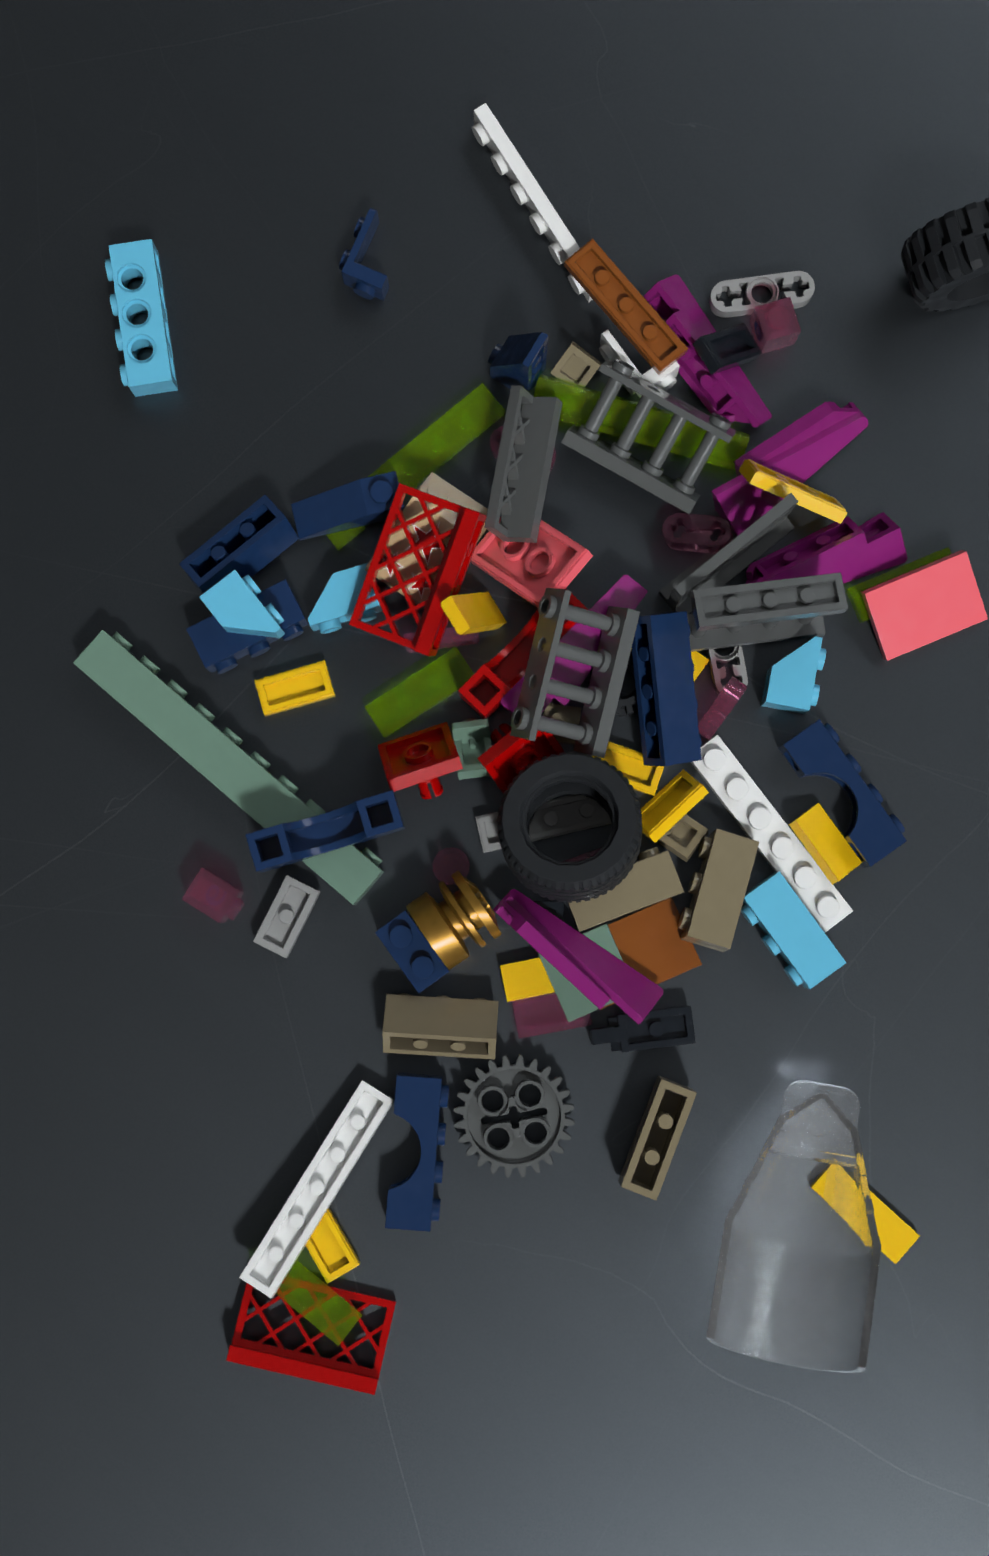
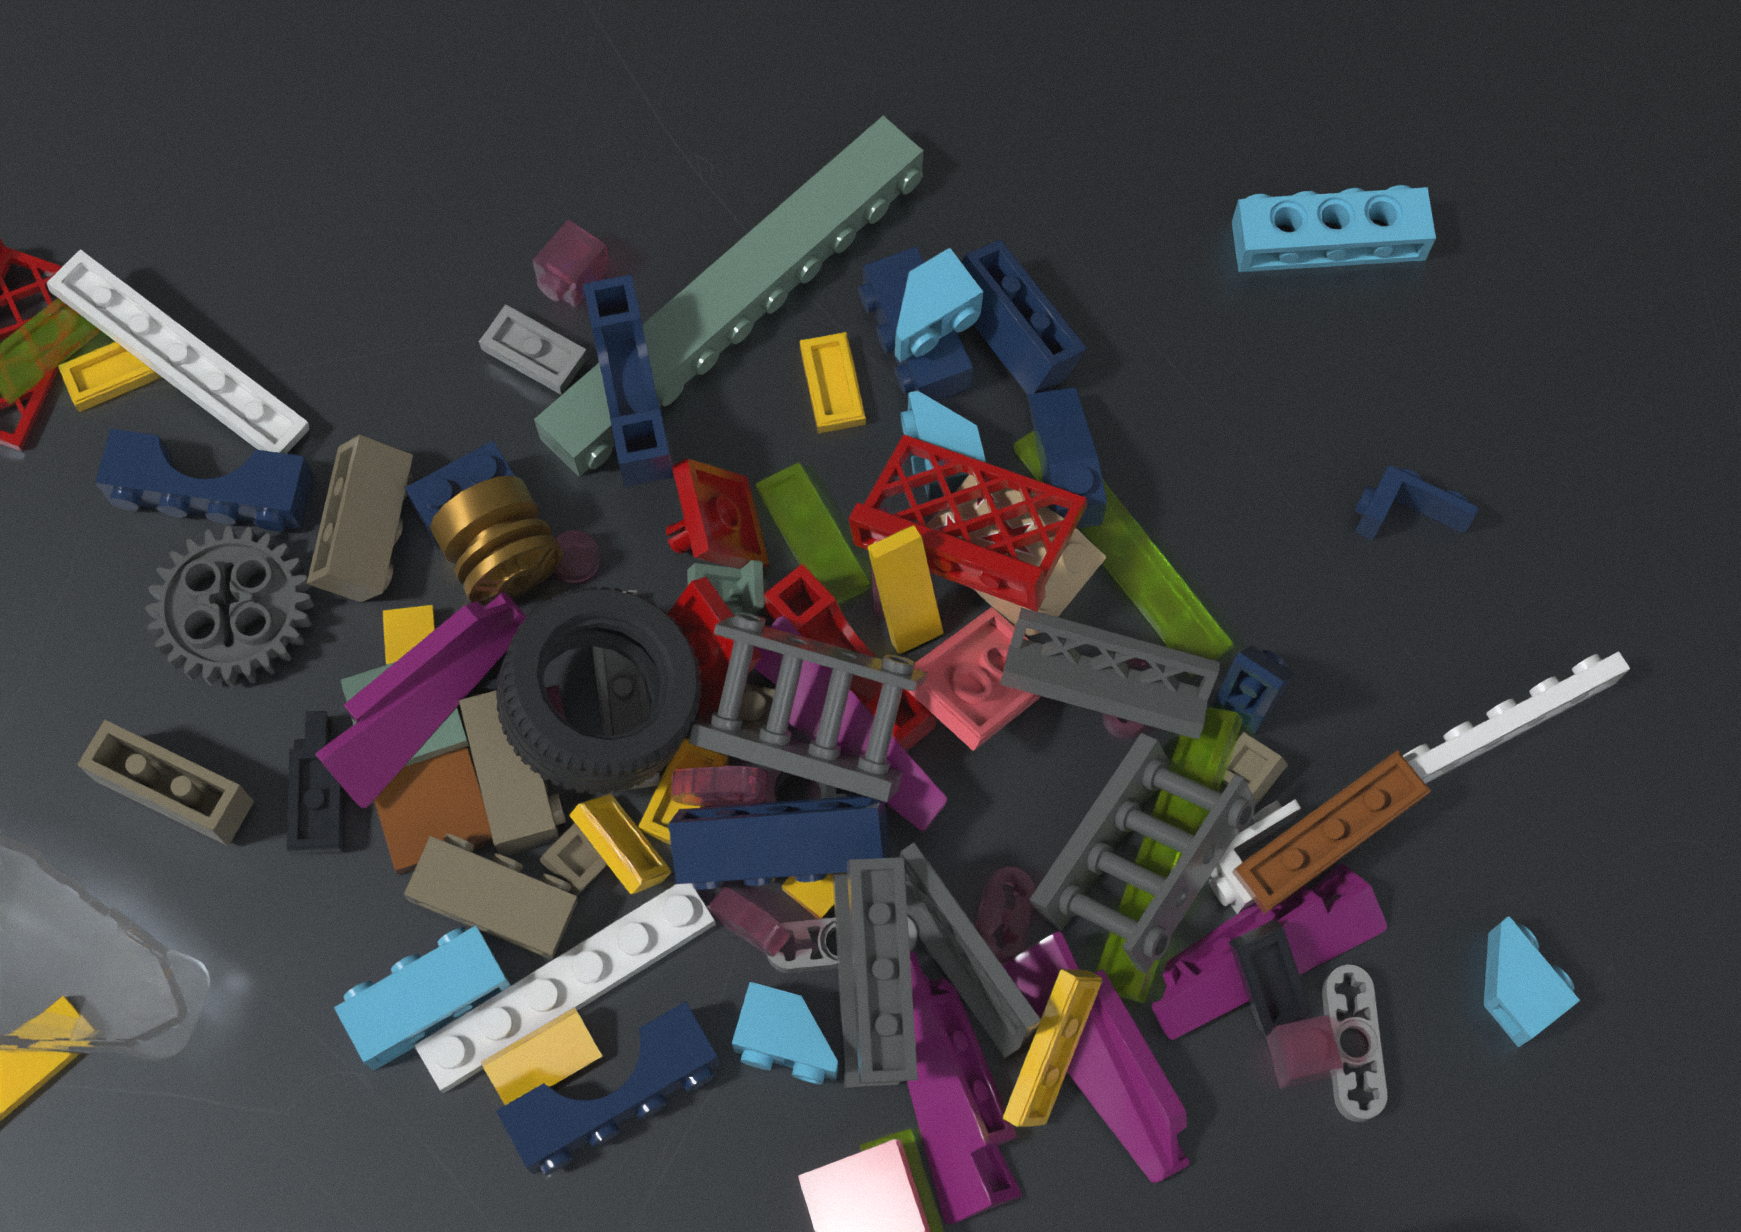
camera: 90 degrees right, 15 degrees down
clear pink tile [512,993,592,1039] -> none
none -> clear pink beam [671,766,767,806]
none -> medium azure slope [1484,916,1580,1047]

